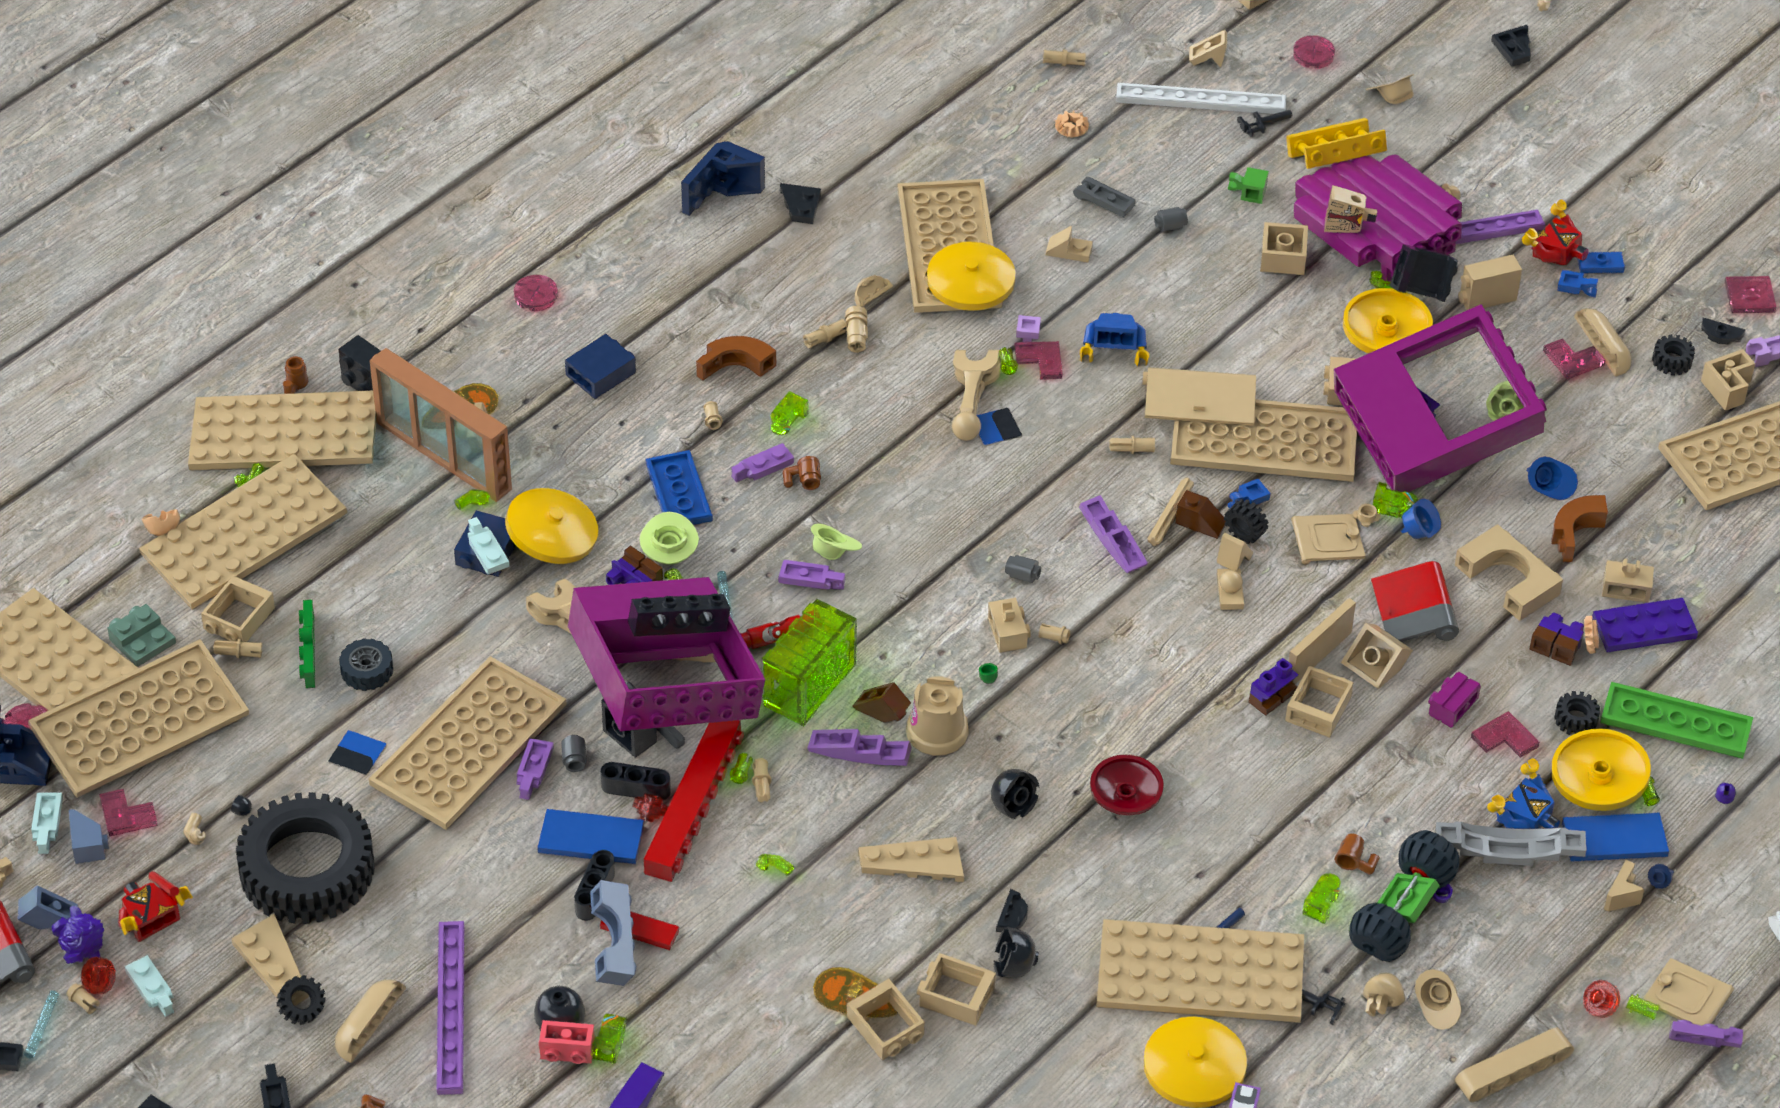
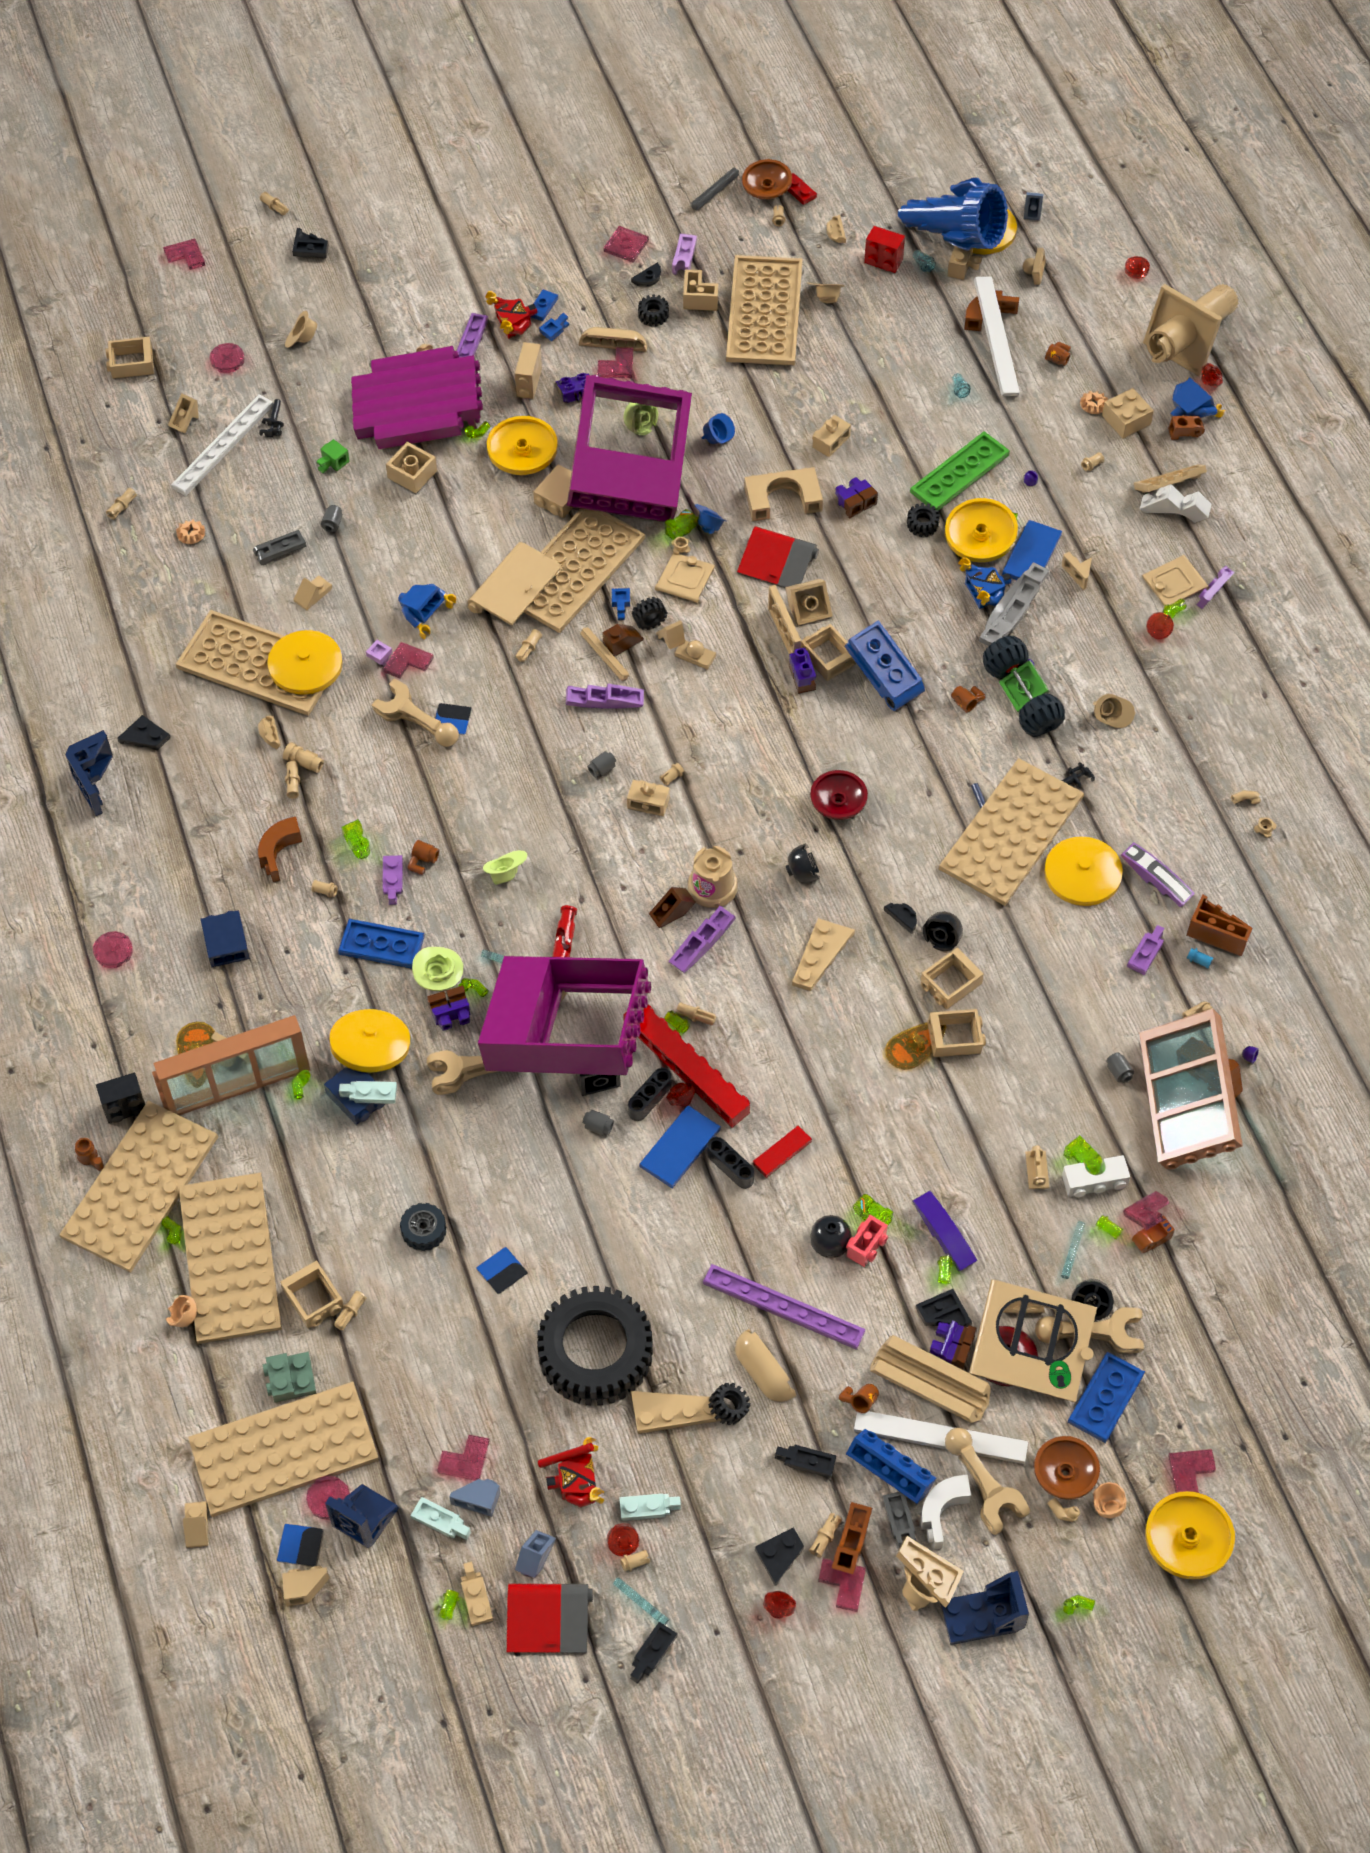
camera: 60 degrees left, 10 degrees up
tan plate [28,639,249,798] -> none
dark purple hair [51,906,105,965] -> none
tan arm [183,813,206,845] -> none
black hinge [231,795,252,816] -> none
green hinge [299,600,315,688] -> none
tan plate [369,656,567,830] -> none
medium lavender hinge [517,738,554,800] -> none
sand blue arch [590,880,636,986] -> none
black brick [628,593,731,637] -> none
clear neon green arm [756,853,794,876] -> none
clear neon green container [762,598,857,727] -> none
medium lavender hinge [778,560,845,590] -> none
green hinge [979,663,998,684] -> none
clear neon green pin [999,347,1018,375] -> none
yellow fence [1286,118,1387,169] -> none
clear neon green leg [1302,873,1341,924] -> none
tan torso [1324,186,1377,233] -> none
tan piece [1363,973,1405,1017] -> none
black panel [1390,244,1458,302] -> none
magenta brick [1428,671,1481,728] -> none
tan beam [1455,1028,1574,1102] -> none
clear pink tile [1471,711,1540,758] -> none
dark orange arch [1551,495,1608,562] -> none
light nougat gear [1584,615,1599,654] -> none
dark purple plate [1592,598,1698,653] -> none
dark blue plate [1648,864,1674,889] -> none
none -> dark purple hinge [555,373,589,403]
none -> blue hinge [844,620,925,711]

